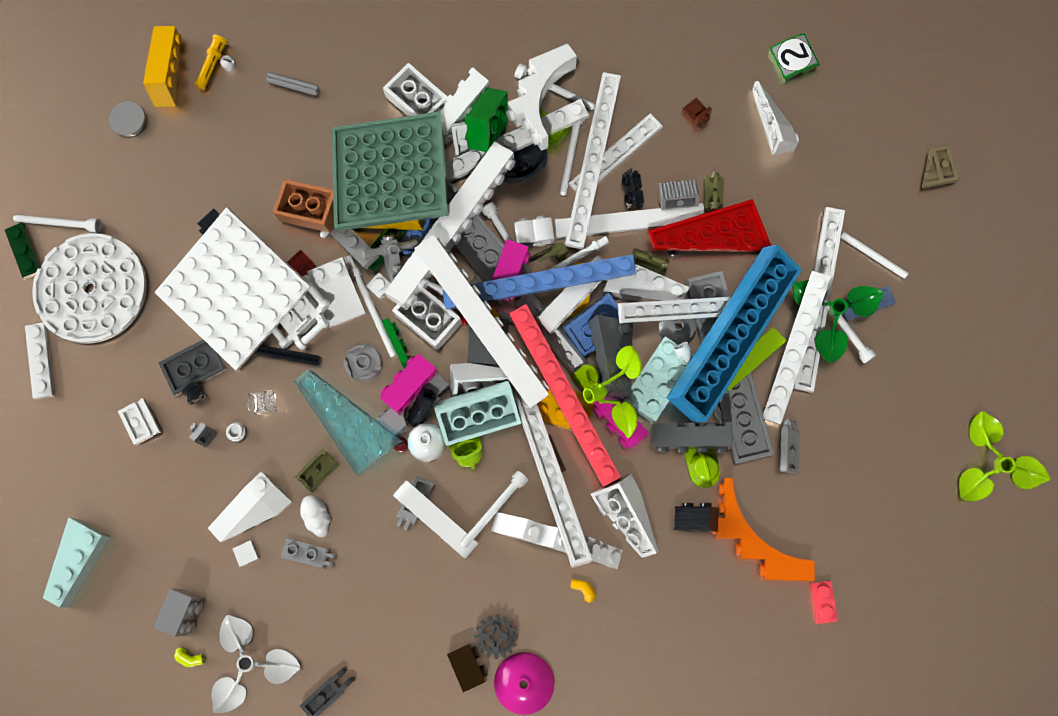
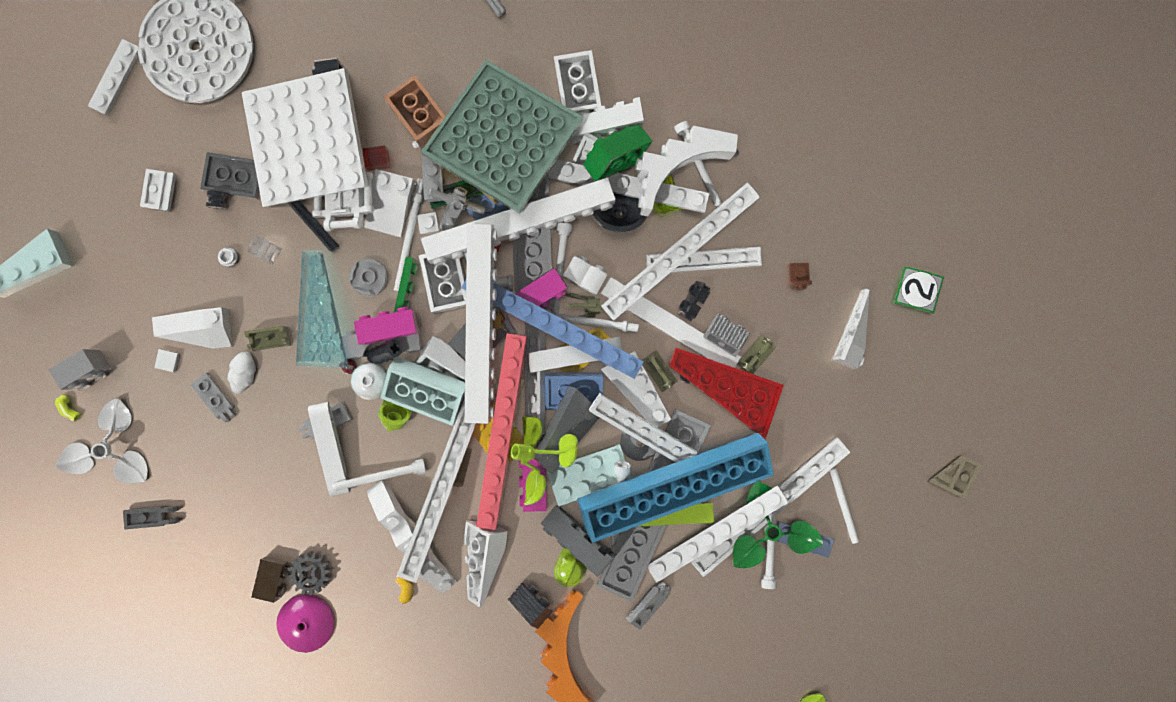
camera: 35 degrees right, 10 degrees up
dark grey tile [190,422,217,447] -> none
white piece [560,119,585,196] -> none

